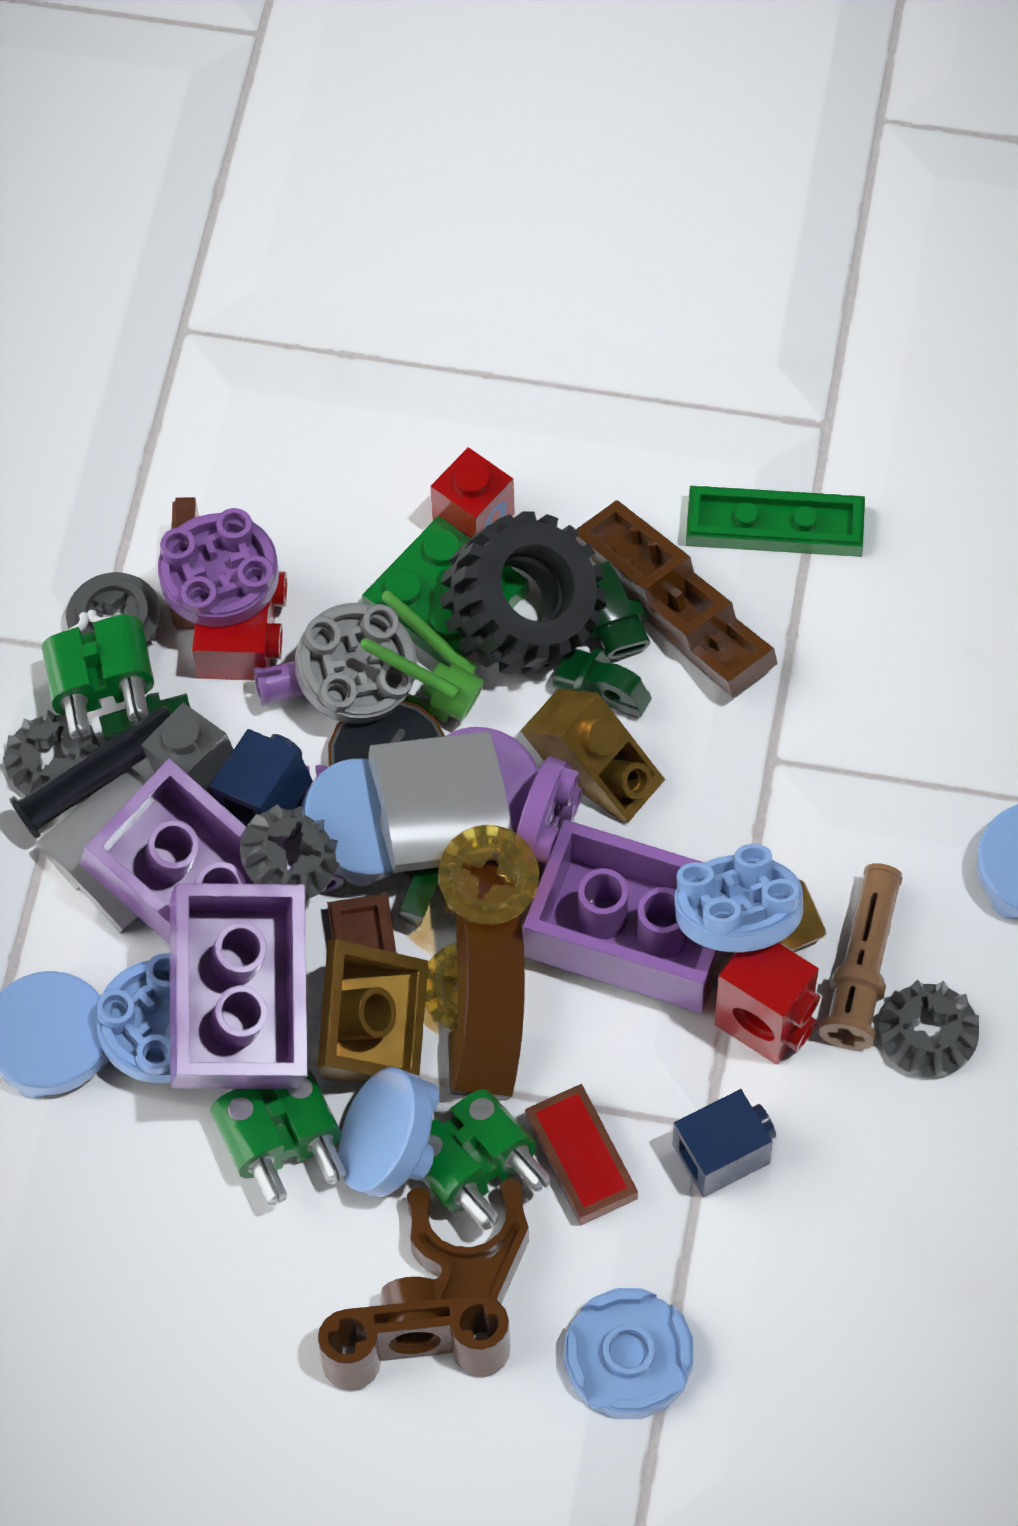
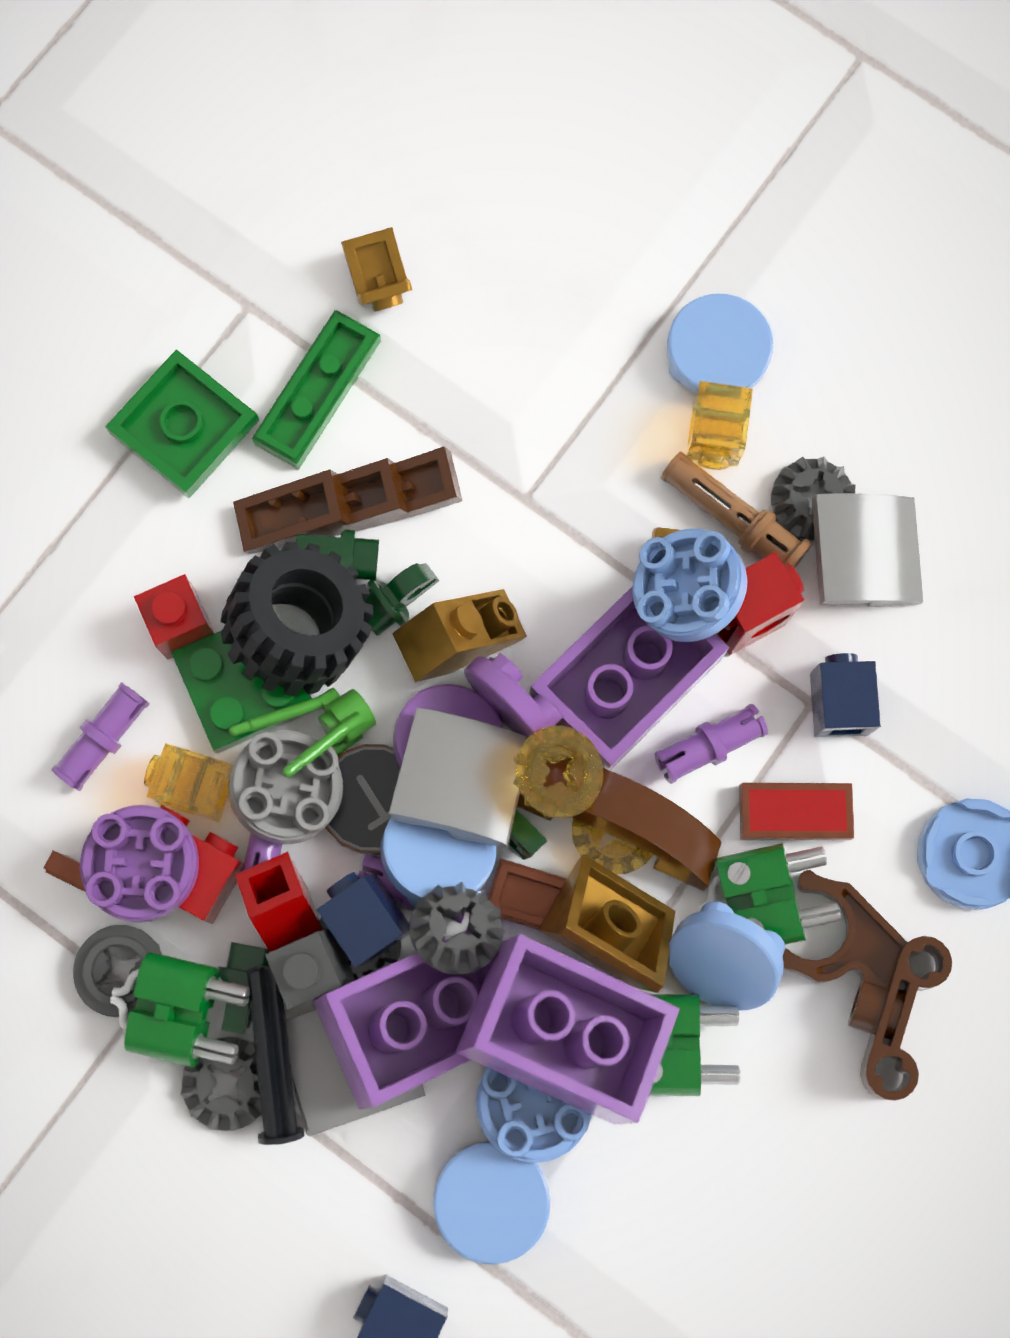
camera: 70 degrees left, 15 degrees up
none -> medium lavender pin [51,682,150,791]
none -> green plate [105,349,260,498]
none -> clear yellow brick [144,743,233,823]
none -> red brick [235,851,323,952]
none -> pearl gold bracket [341,227,413,312]
none -> medium lavender pin [654,704,768,784]
none -> clear yellow brick [686,381,753,470]
none -> light grey slope [812,493,924,607]

